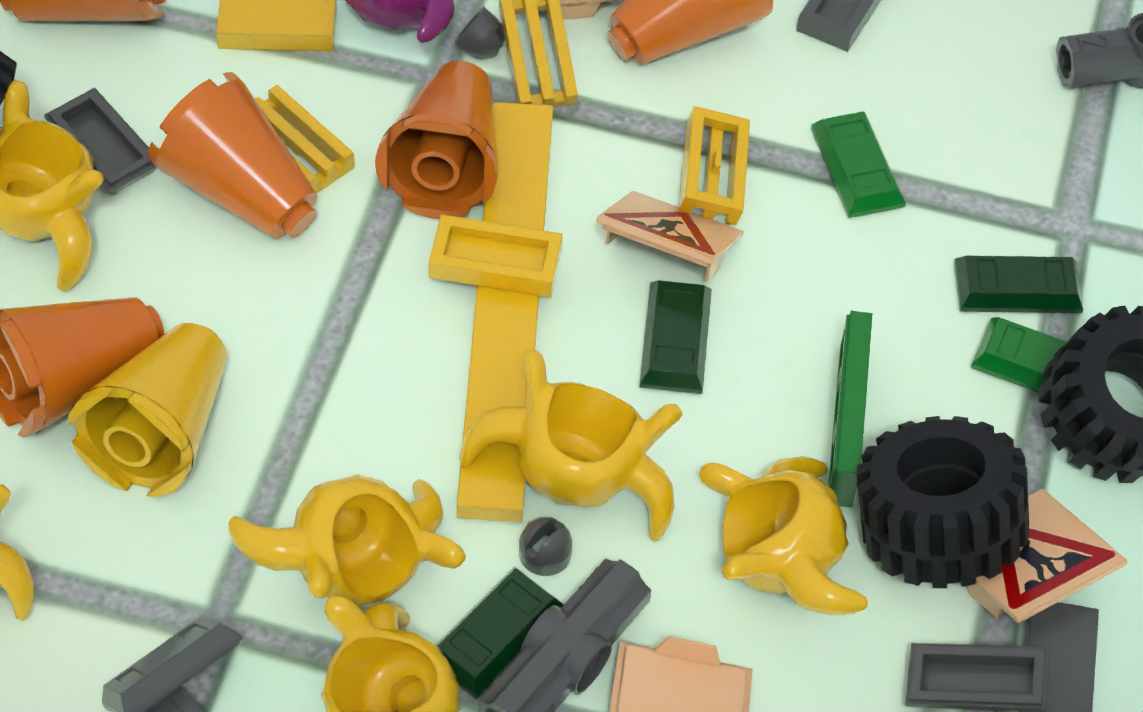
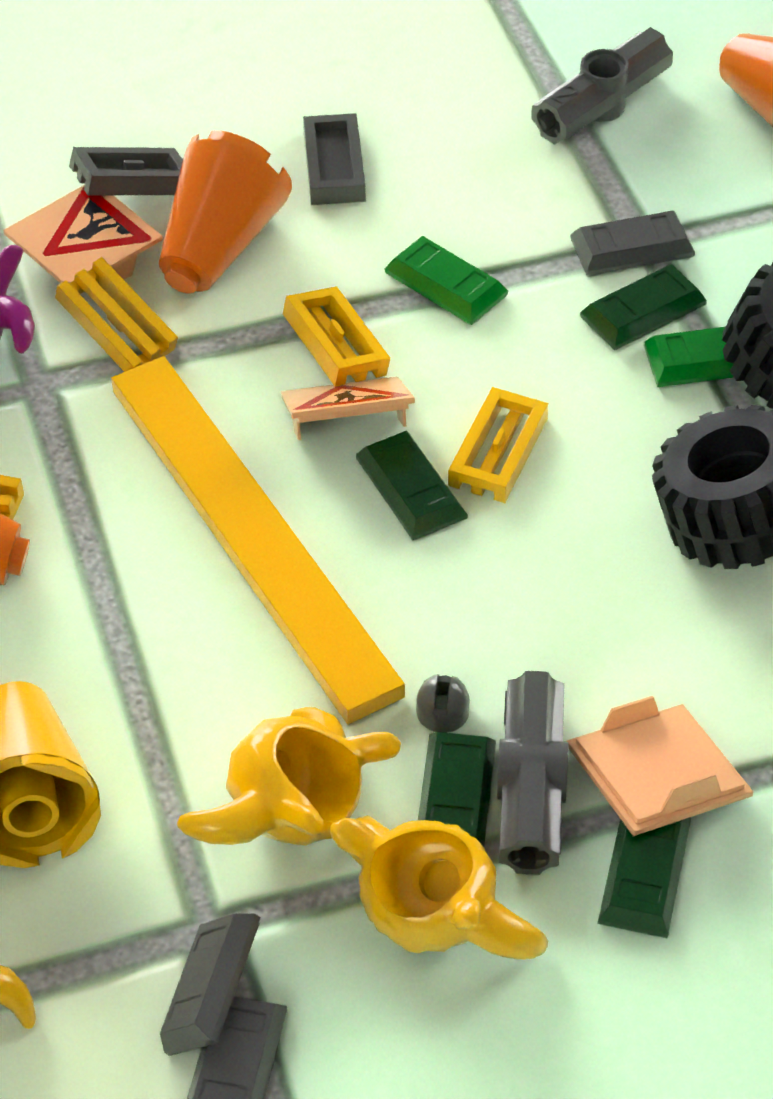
camera: 30 degrees left, 5 degrees down
orange cone [375,61,498,219] -> none
yellow tile [428,214,563,297] -> none
dark grey hinge [454,7,505,59] -> none
yellow piece [459,350,683,541] -> none
yellow piece [699,456,868,615] -> none
green tile [828,310,873,508] -> none
none -> yellow tile [448,387,549,503]
none -> dark grey tile [570,210,695,276]

